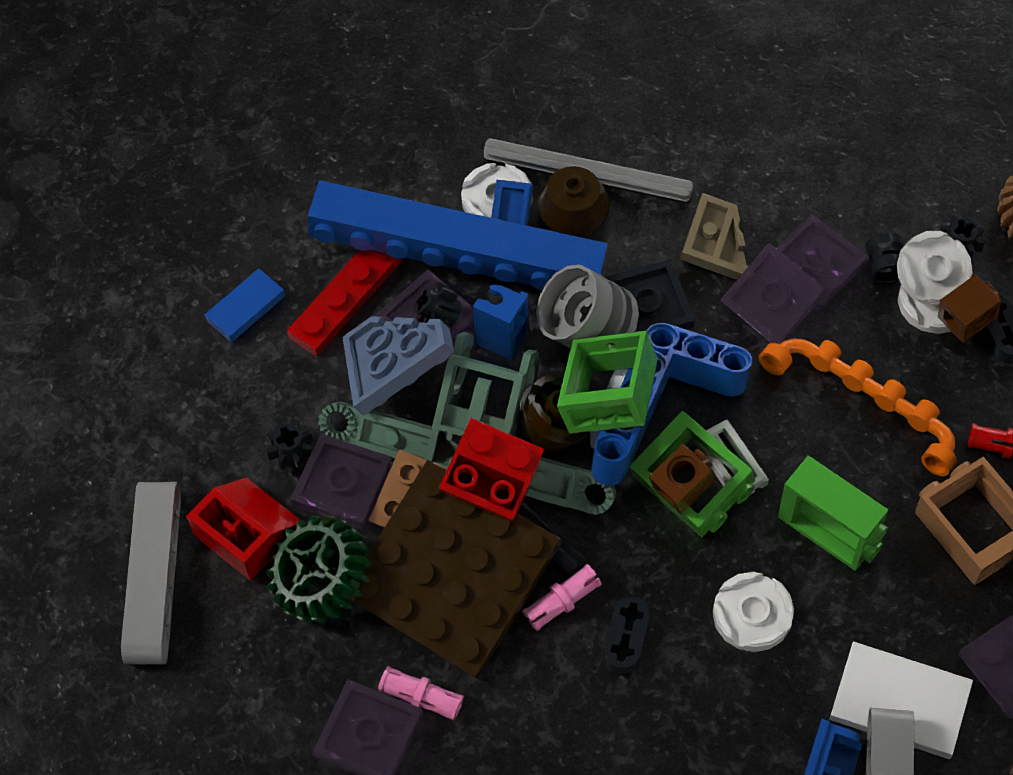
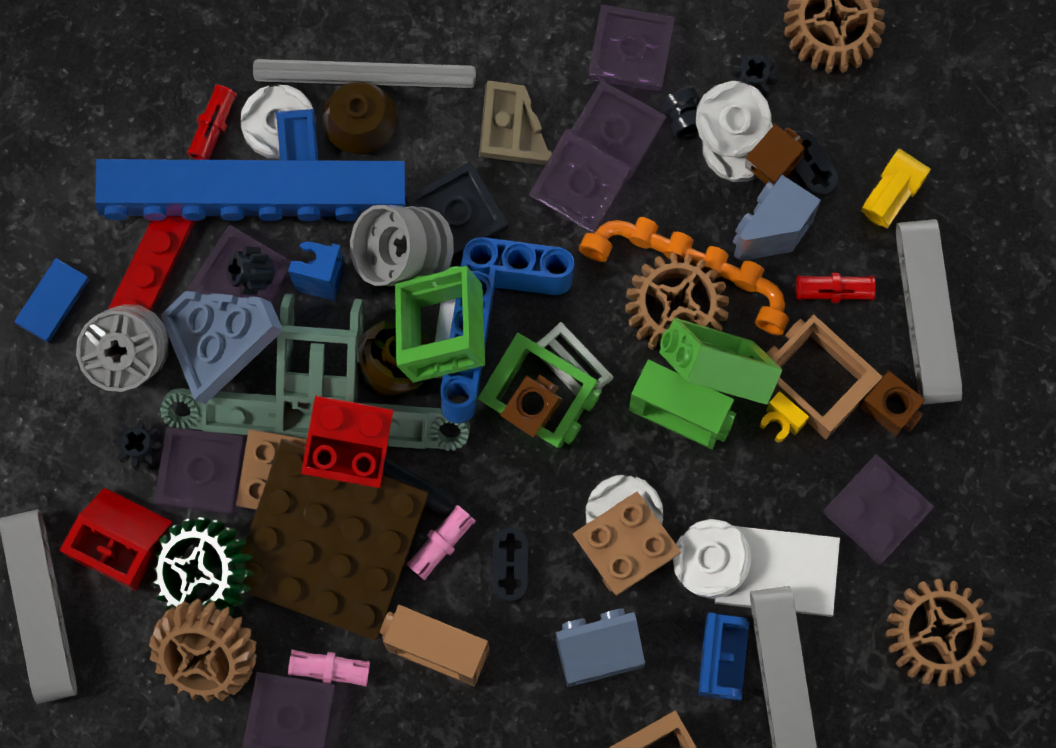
camera: 15 degrees left, 15 degrees up
none -> light grey wheel [76,304,169,392]
none -> medium nougat gear [149,598,257,703]
none -> red pin [187,85,237,160]
none -> medium nougat window [380,605,490,687]
none -> sand blue slope [556,609,645,687]
none -> medium nougat hinge [573,491,681,596]
none -> clear purple plate [588,4,675,92]
none -> medium nougat gear [625,253,729,350]
none -> bright green window [659,318,783,405]
none -> white tile [673,519,752,599]
none -> sand blue slope [733,175,821,261]
none -> yellow tile [760,391,809,443]

